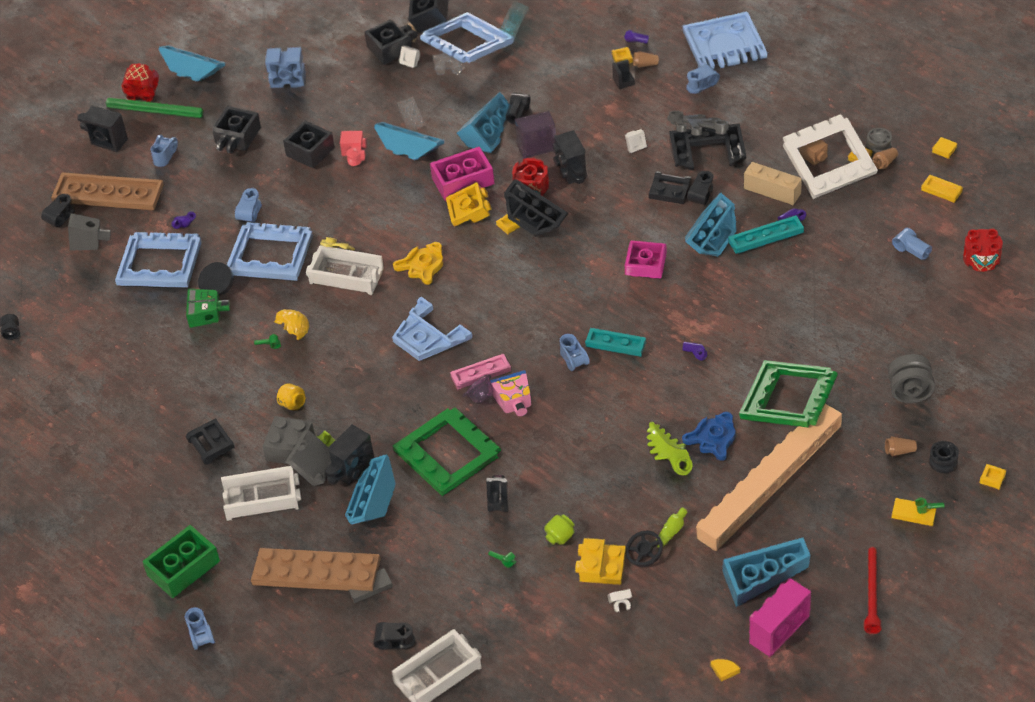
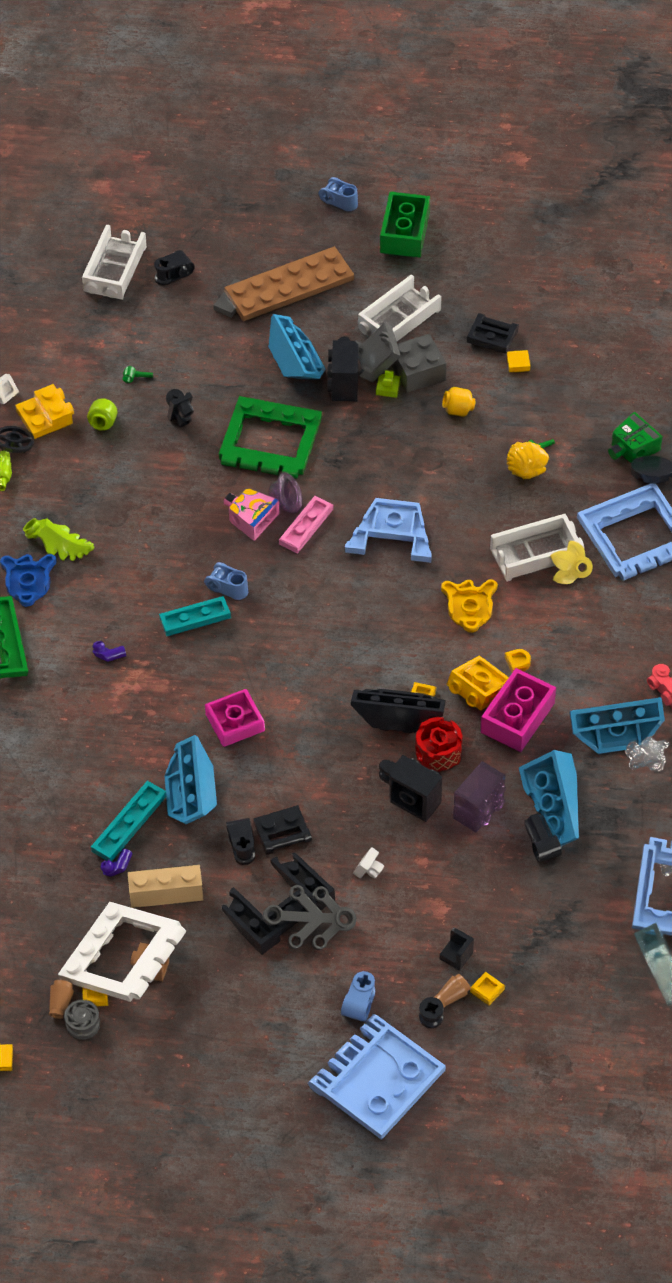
camera: 140 degrees right, 5 degrees up
dark purple arm [624,30,649,44] -> none
none -> black wheel [419,997,444,1028]
none -> yellow tile [504,649,531,672]
none -> yellow tile [507,350,530,372]

